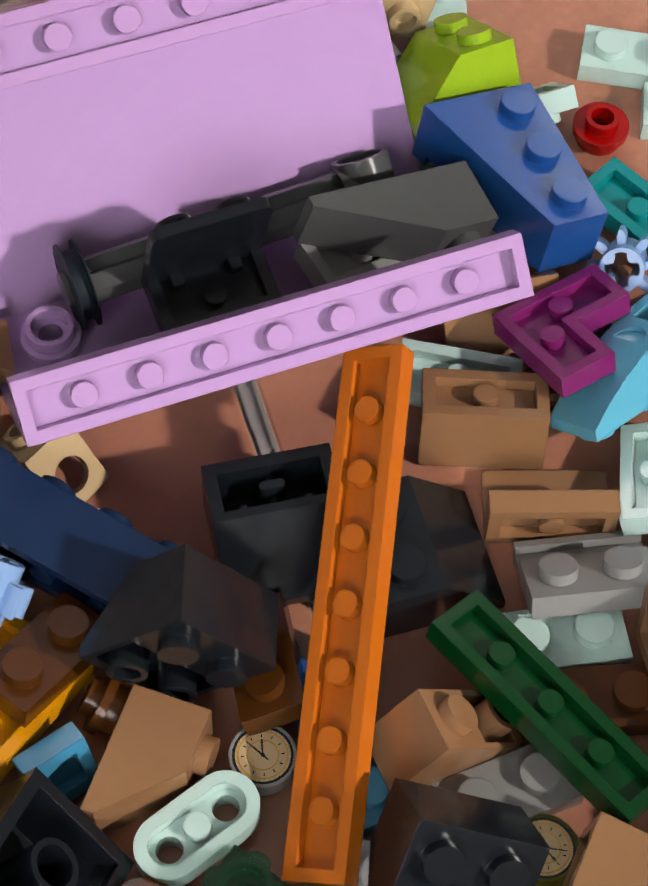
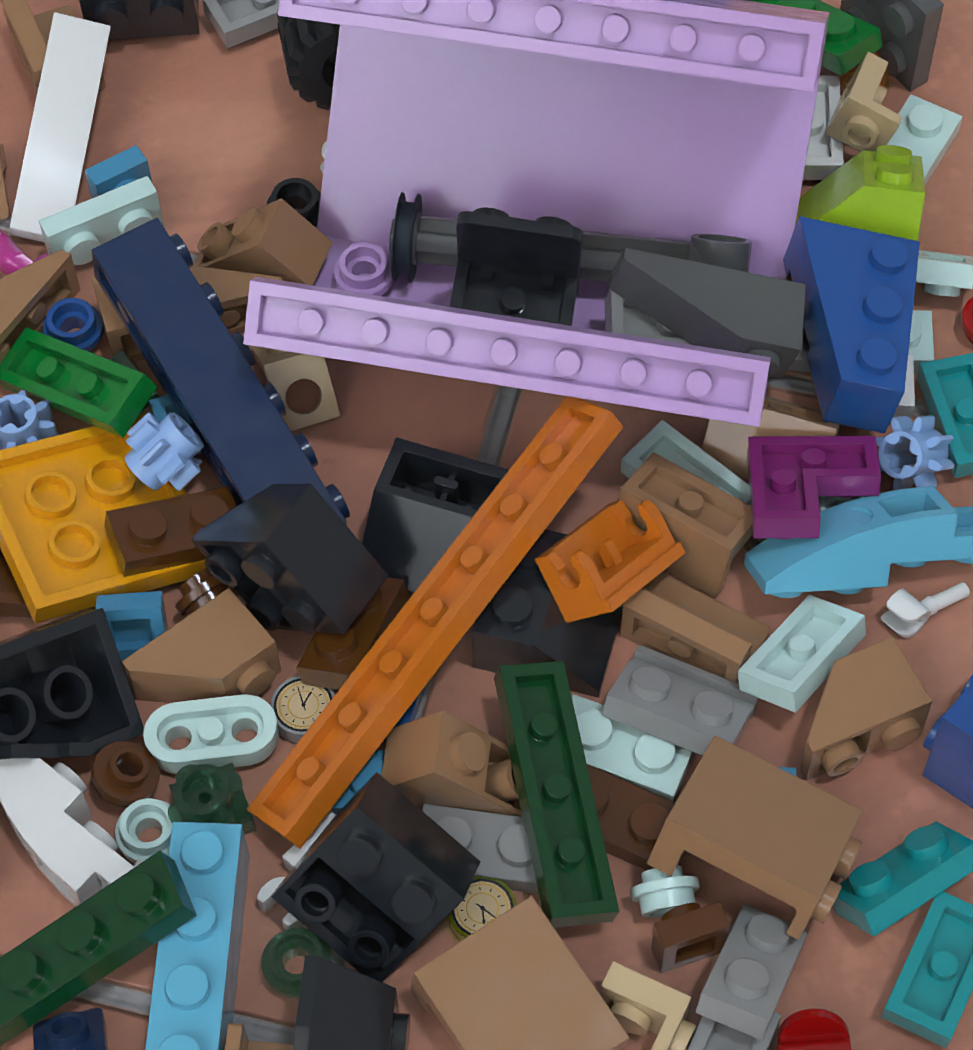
camera: 35 degrees right, 0 degrees up
none -> orange hinge [535,499,686,623]

